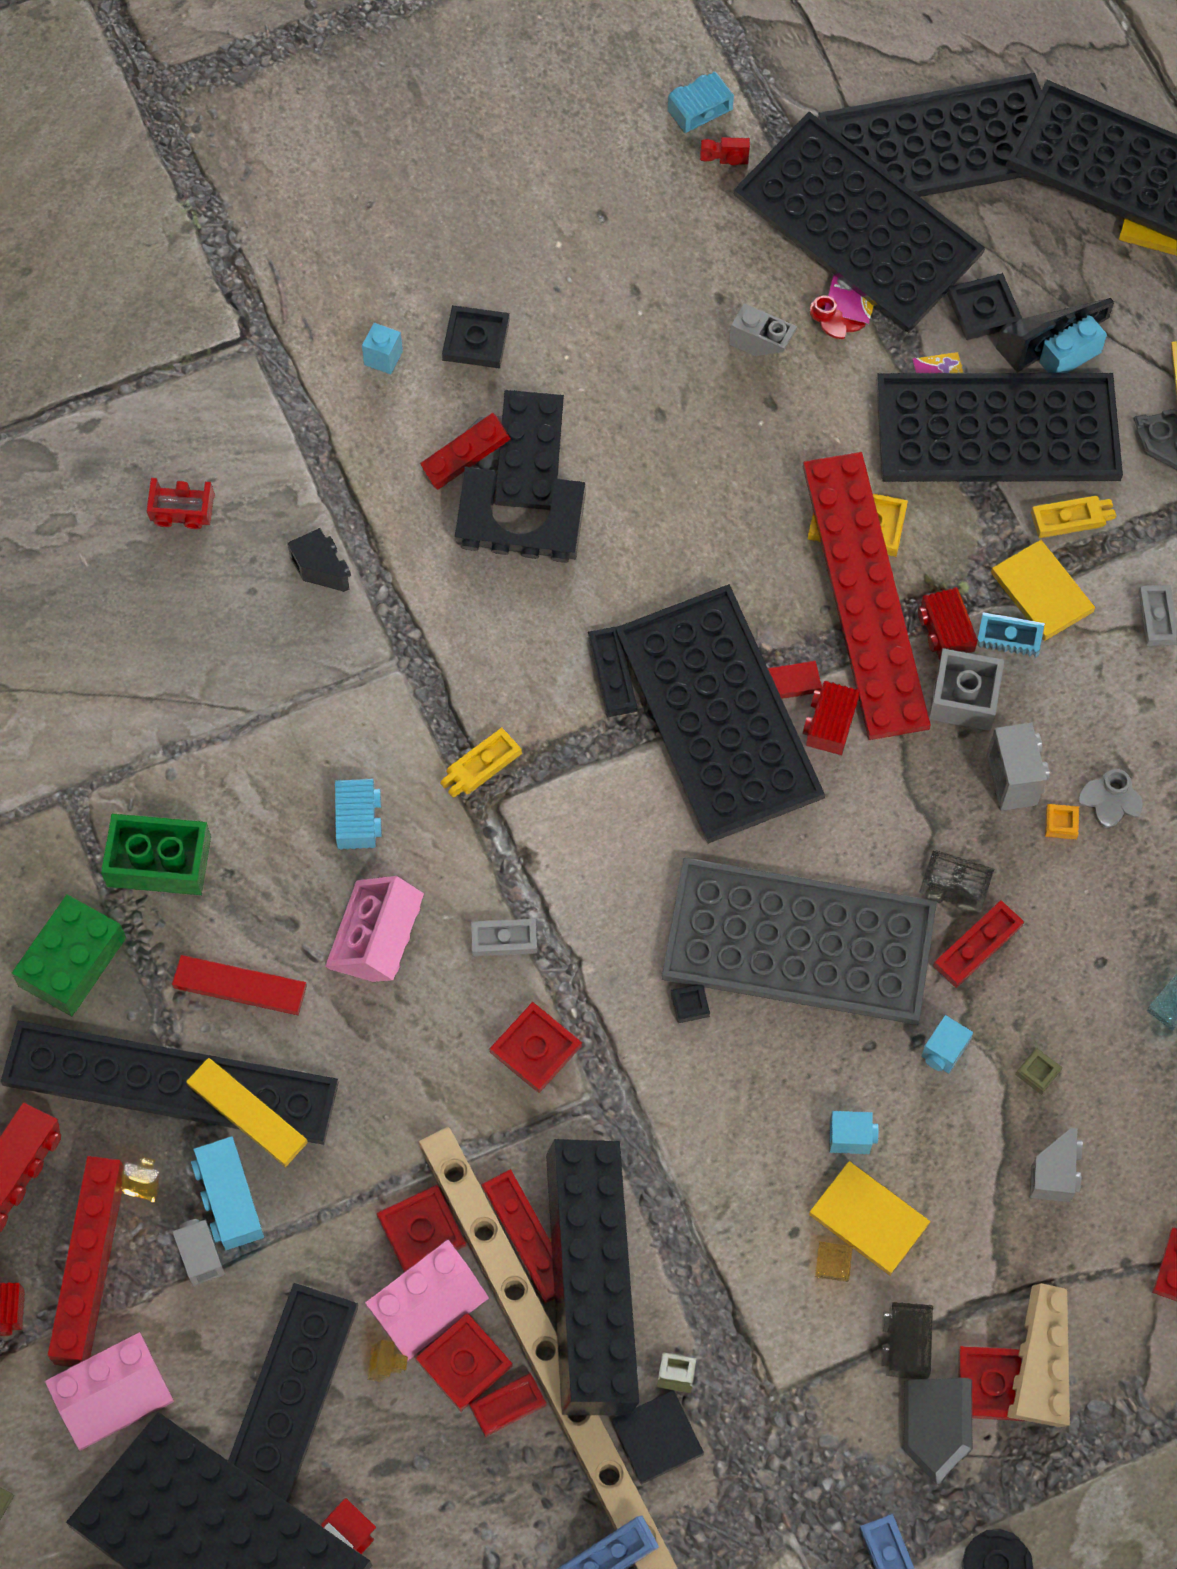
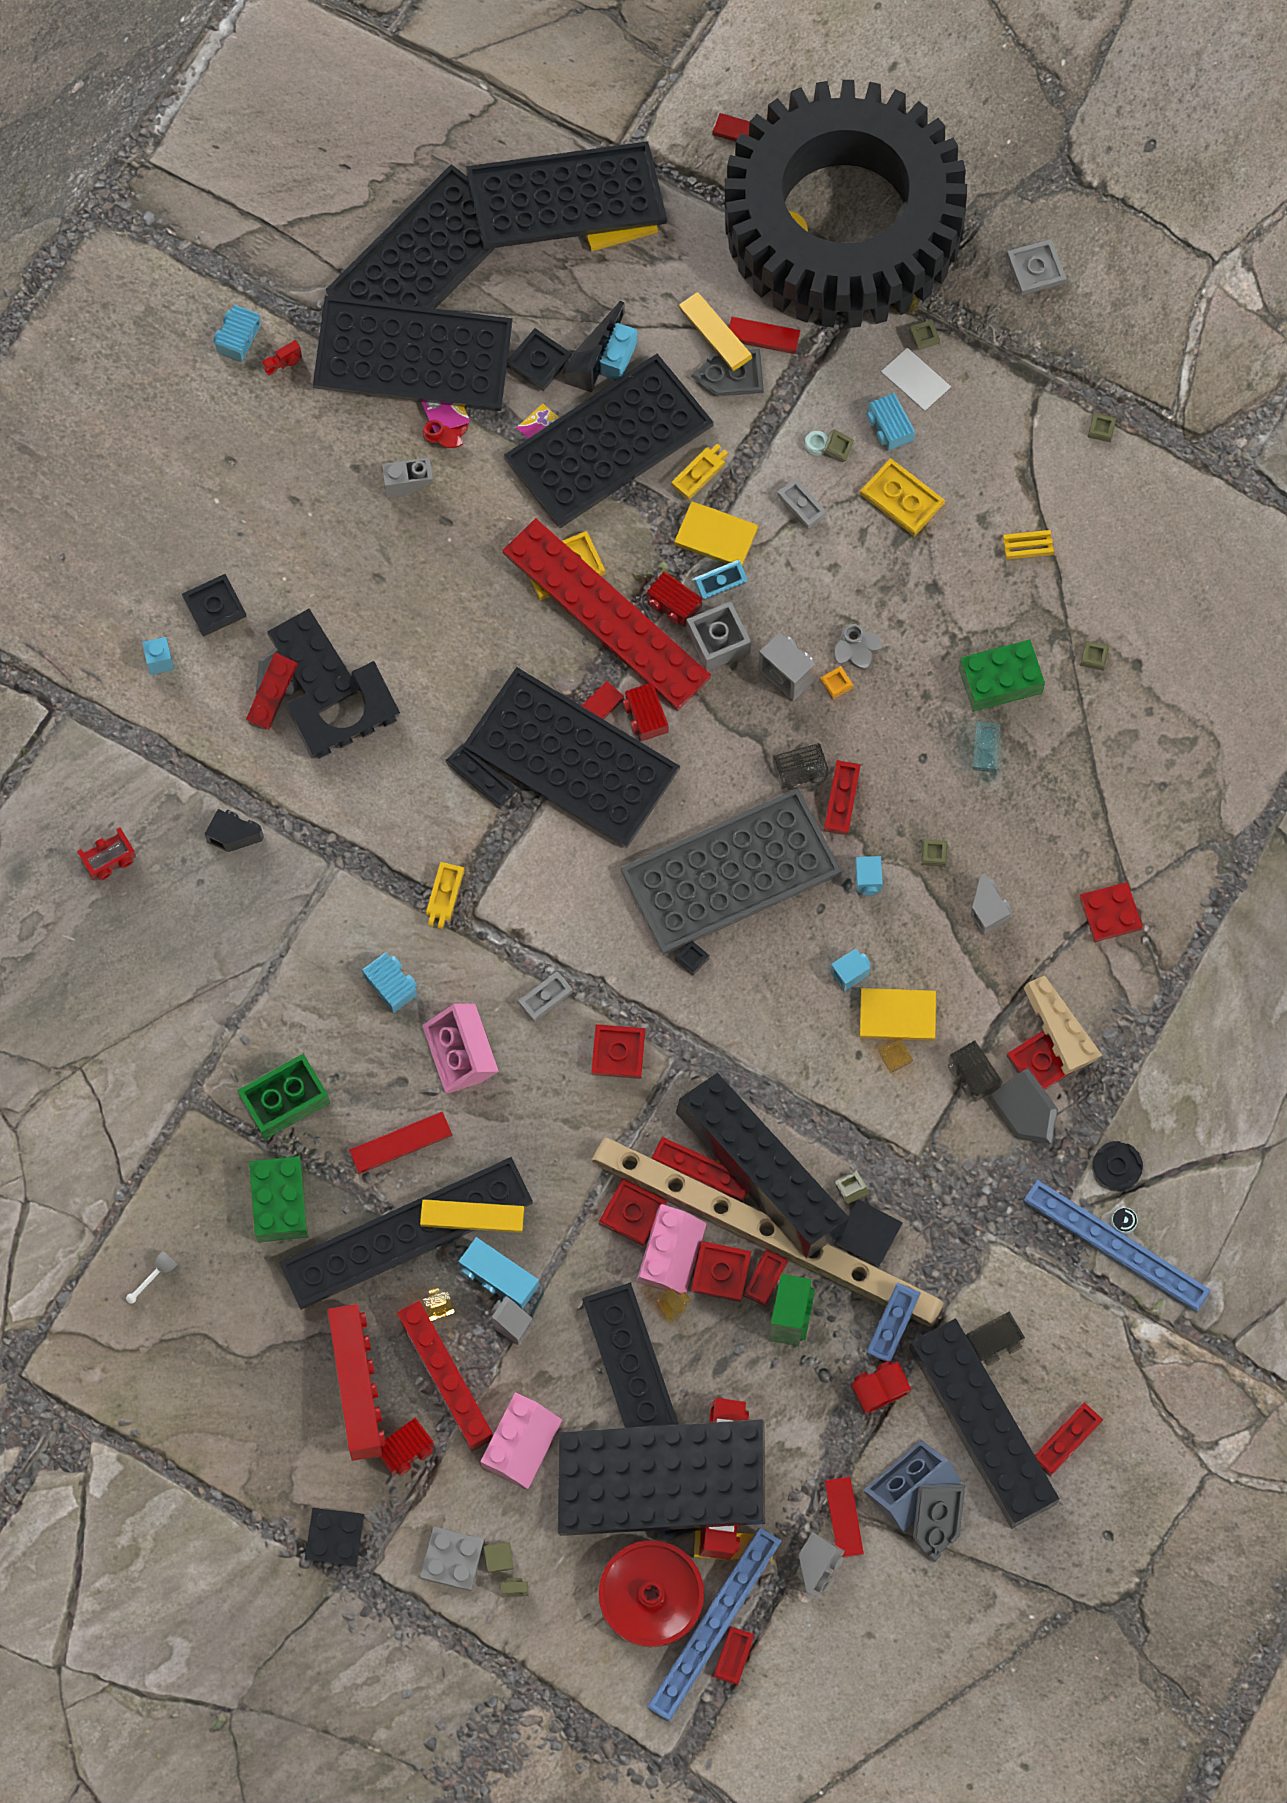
camera: 35 degrees left, 5 degrees up
none -> green brick [769,1273,815,1347]

